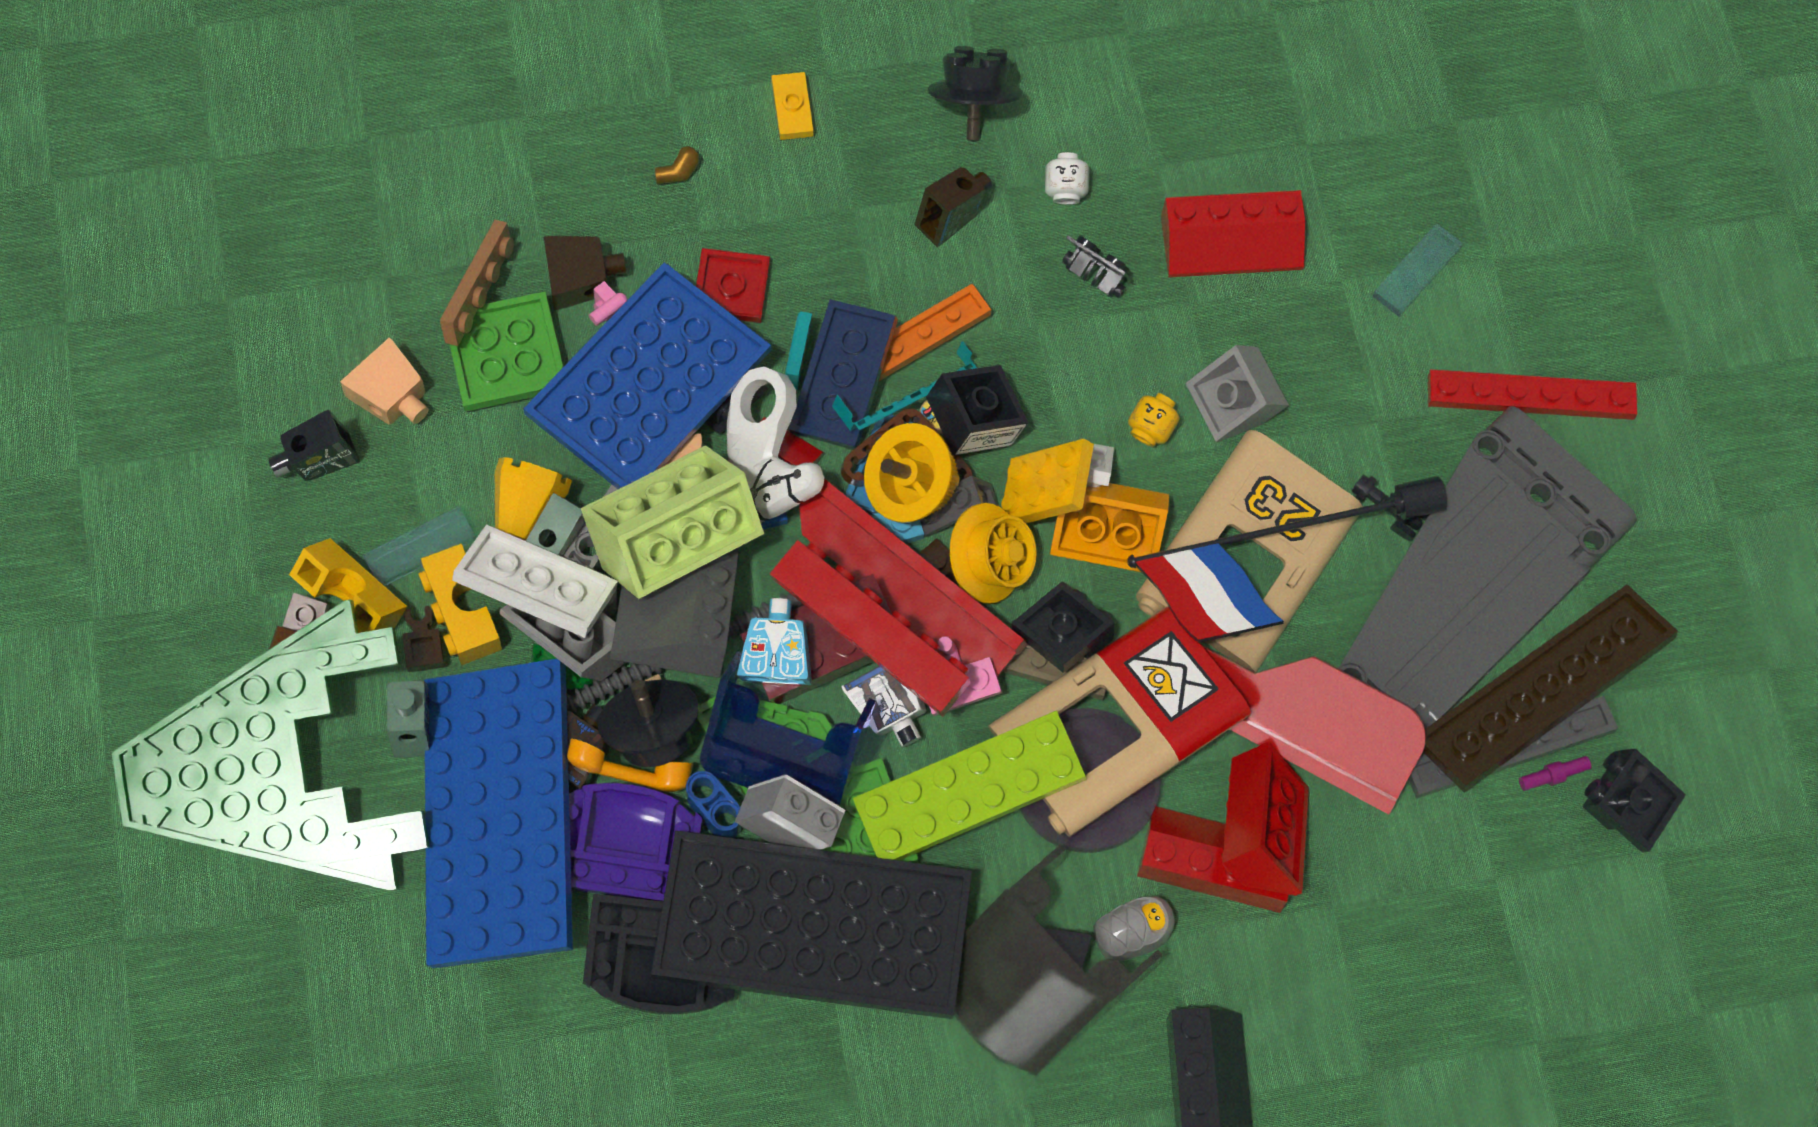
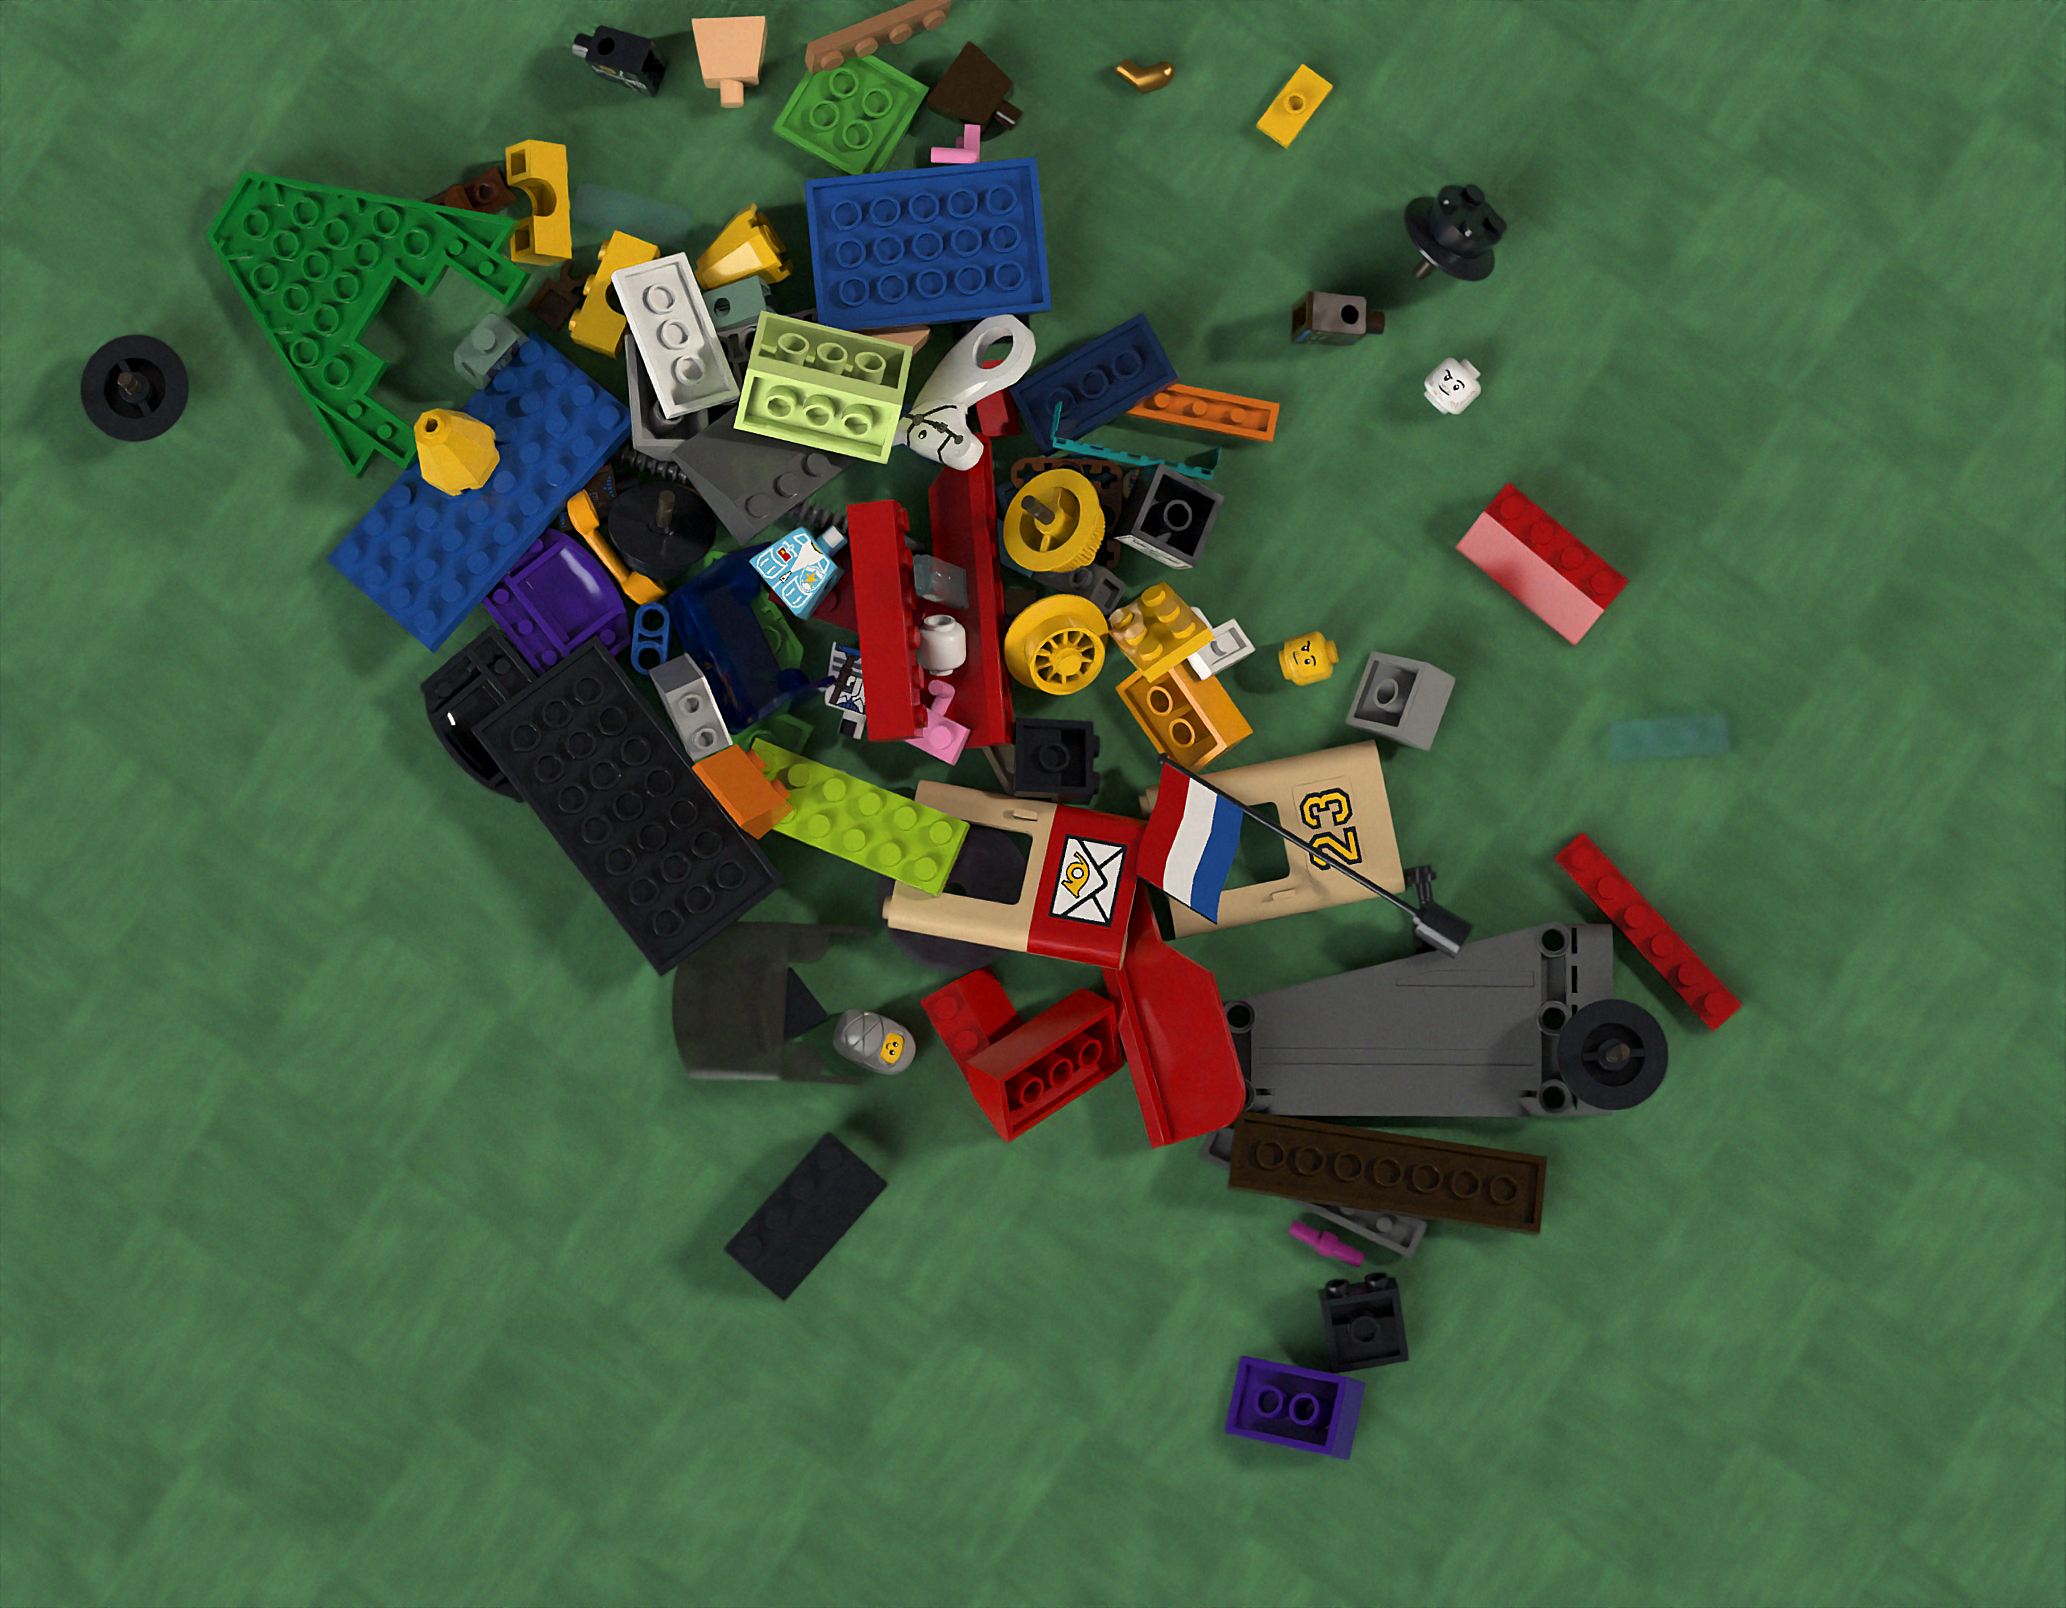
camera: 55 degrees right, 15 degrees up
red tile [696,248,770,323] -> none
teal tile [785,311,812,390] -> none
black hinge [1062,235,1134,298] -> none
none -> black piece [80,334,189,442]
none -> yellow cone [414,408,500,496]
none -> orange slope [691,744,794,840]
none -> clear light blue tile [913,555,969,610]
none -> white head [916,615,966,676]
none -> dark purple slope [1224,1355,1366,1461]
none -> black piece [1557,999,1669,1111]

